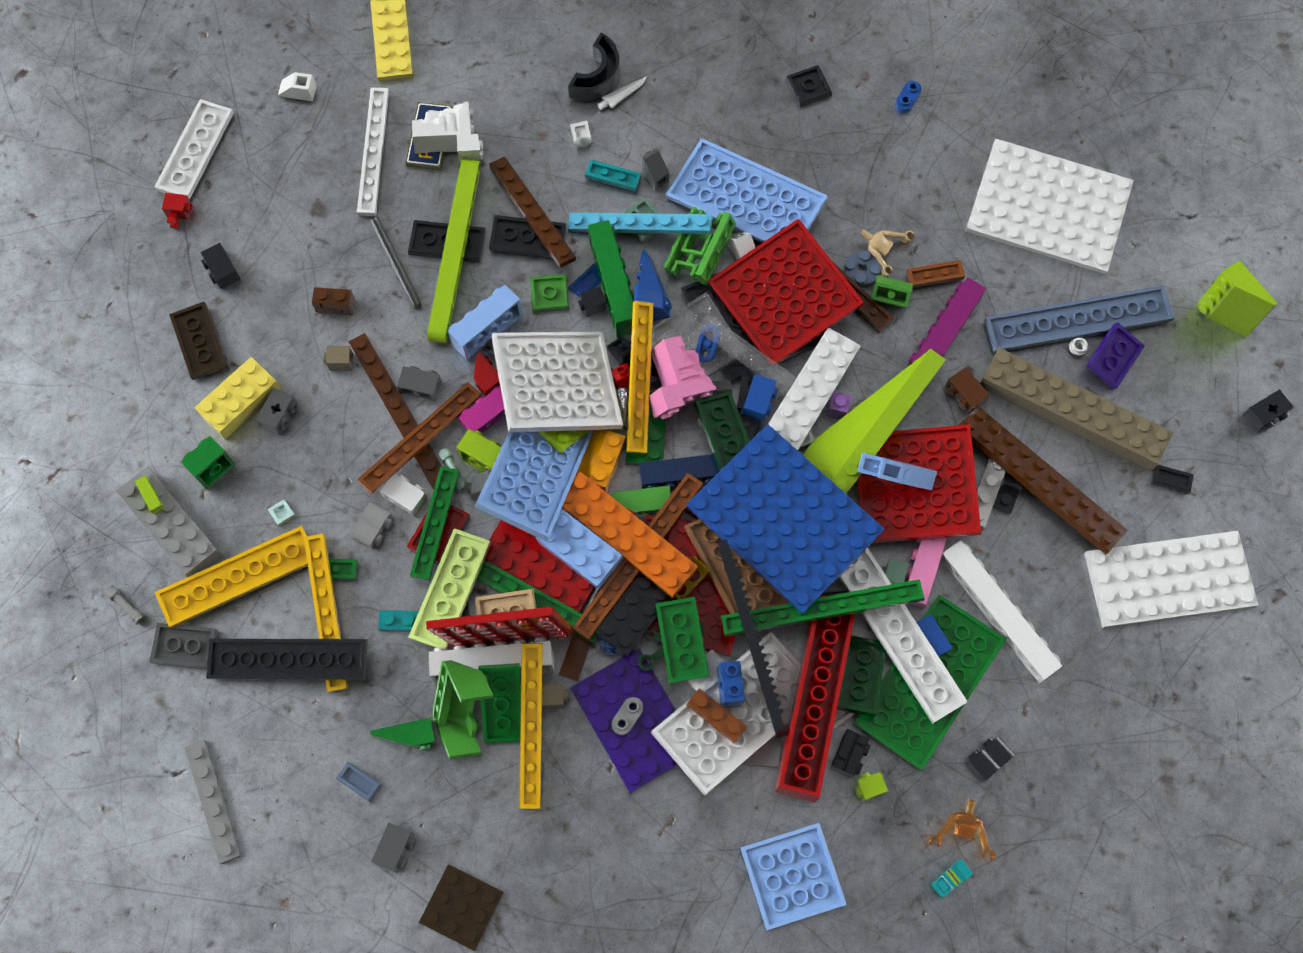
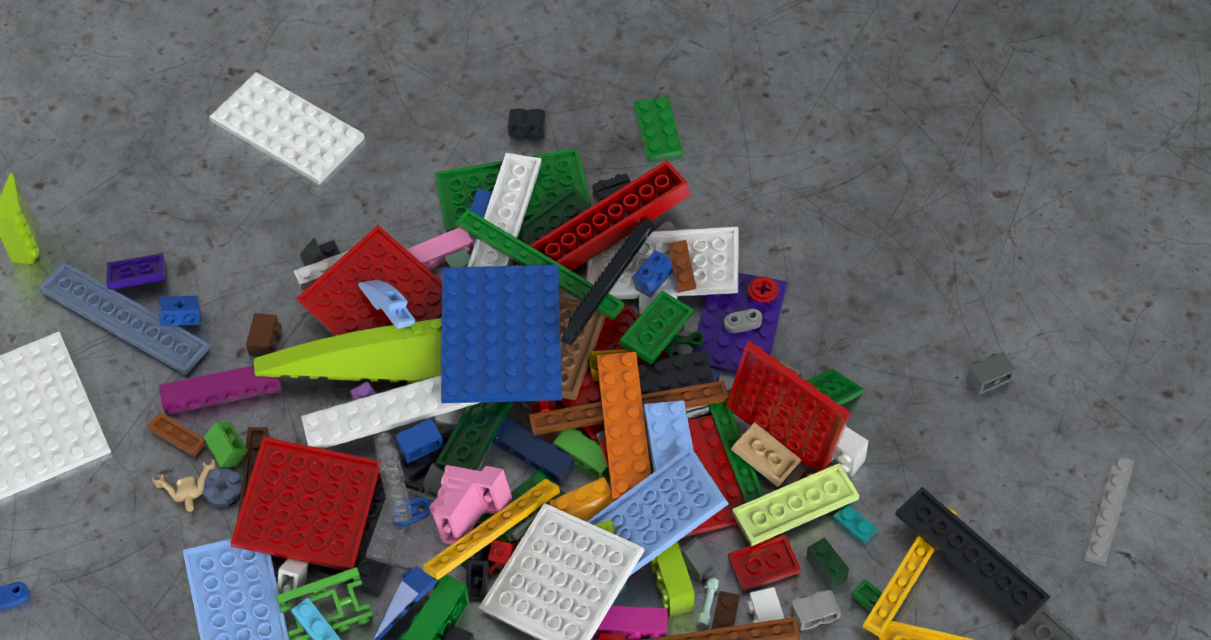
camera: 135 degrees left, 15 degrees down
sand blue tile [336,762,382,802] -> none
green slope [370,718,437,751] -> none
green plate [410,466,460,581] -> none
dark brown plate [418,864,504,951] -> none
bright green windscreen [433,660,493,759] -> none
yellow plate [520,643,543,809] -> none
light blue plate [740,823,847,931] -> none
lime brick [854,772,888,802] -> none
clear orange piece [928,799,995,861] -> none
teal leg [931,859,973,898] -> none
white brick [940,540,1062,684] -> none
reddish brown plate [959,406,1128,555] -> none
dark tan brick [980,348,1173,471] -> none
white plate [1069,338,1088,356] -> none
black tile [1151,465,1194,494] -> none
black brick [1243,389,1294,432] -> none
none -> blue brick [158,296,200,326]
none -> green plate [633,96,683,161]
none -> red gear [748,277,778,304]
none -> dark green brick [806,537,849,590]

